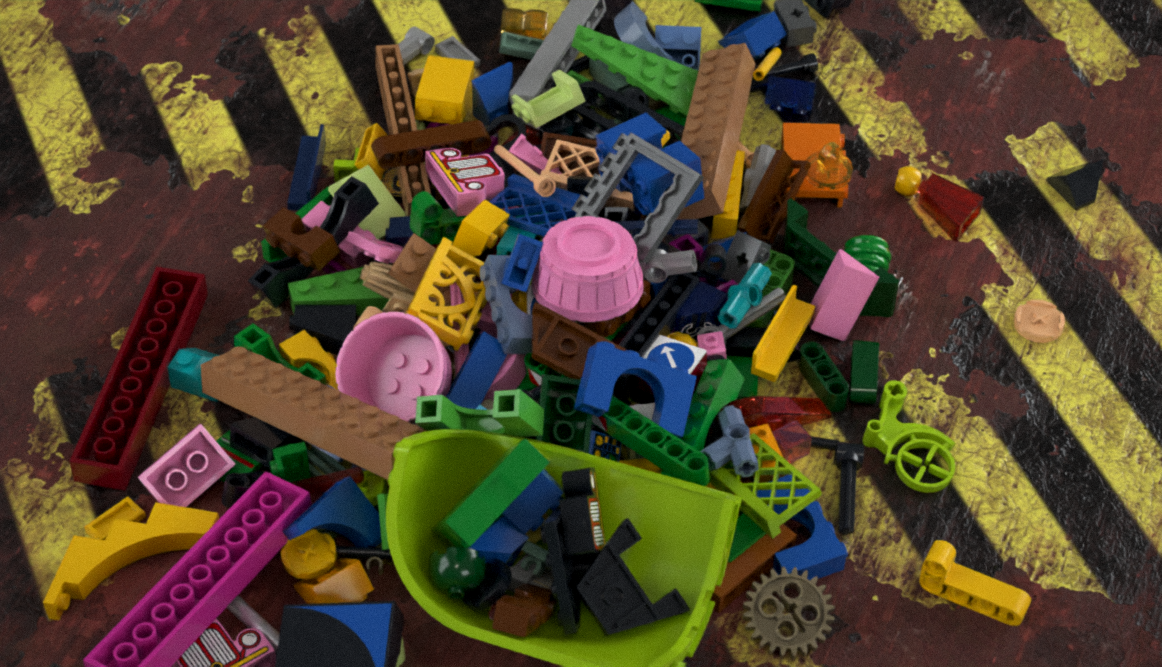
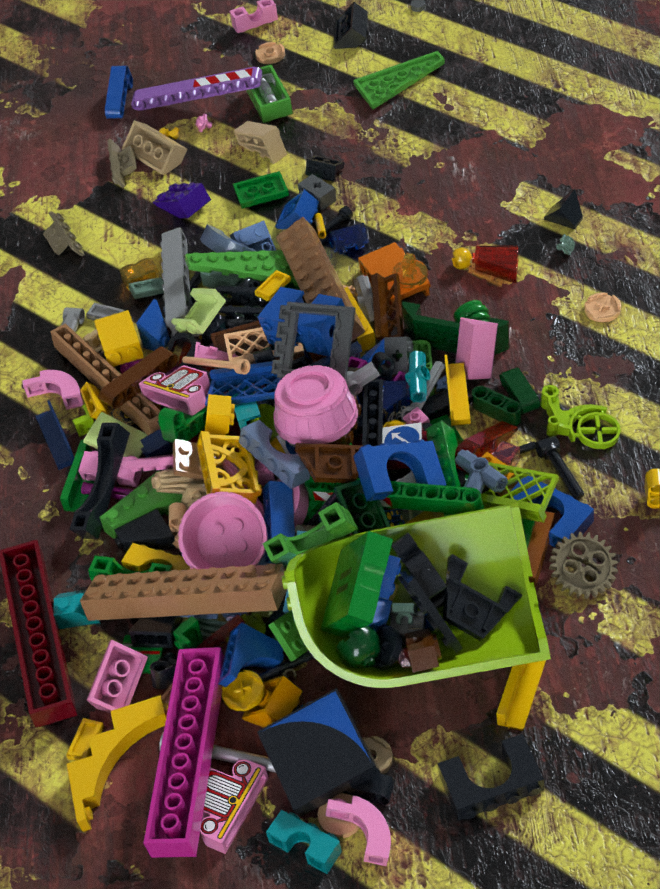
camera: 20 degrees left, 0 degrees up
reddish brown arch [262,207,340,271] -> none
blue slope [501,233,544,292] -> none
none -> bright pink arch [22,370,84,410]
none -> yellow tile [255,270,291,301]
none -> sand green plant [556,234,575,255]

